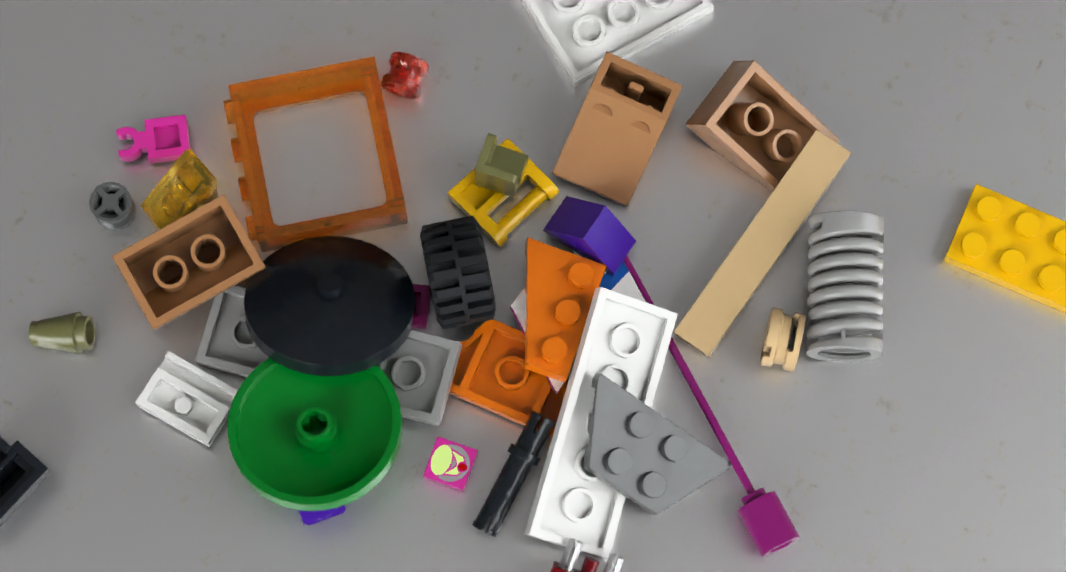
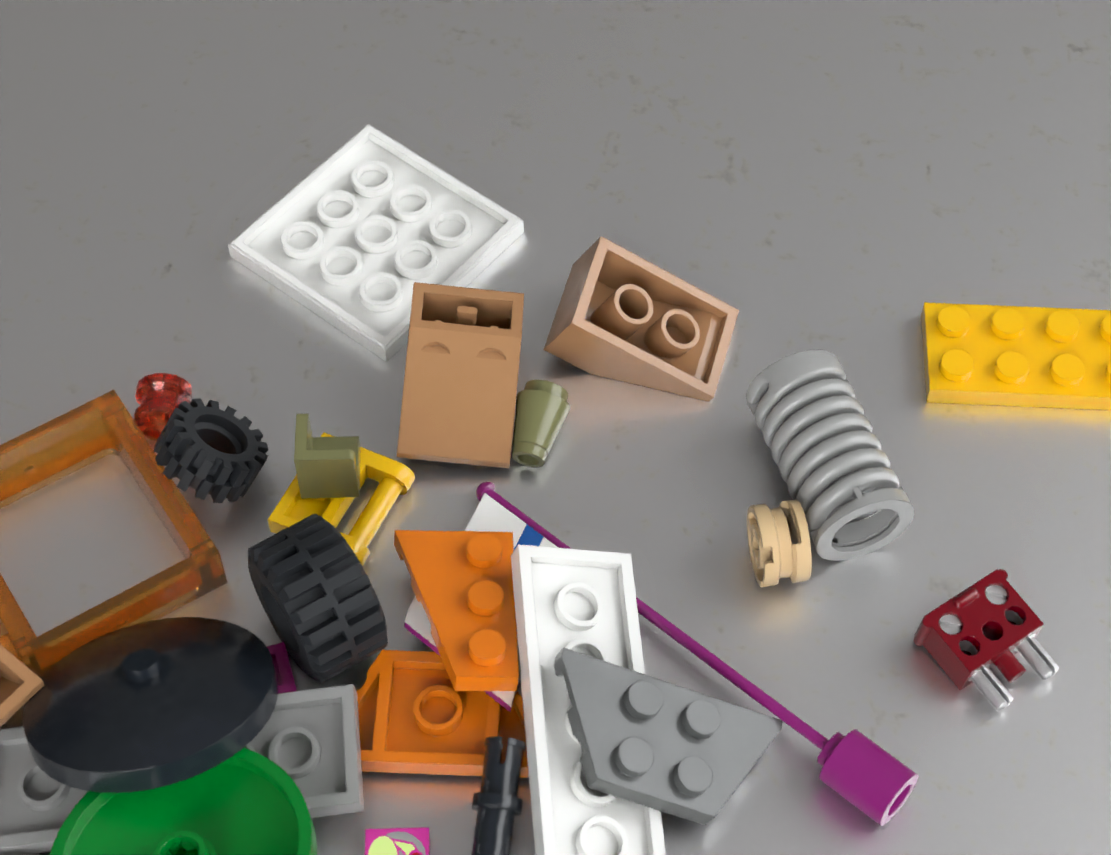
camera: 20 degrees left, 20 degrees down
dark purple slope [543,196,636,276] -> none
tan slope [674,130,851,358] -> none
none -> black tyre [154,398,268,503]
none -> olive cone [512,380,571,467]
none -> dark red piece [913,569,1059,711]

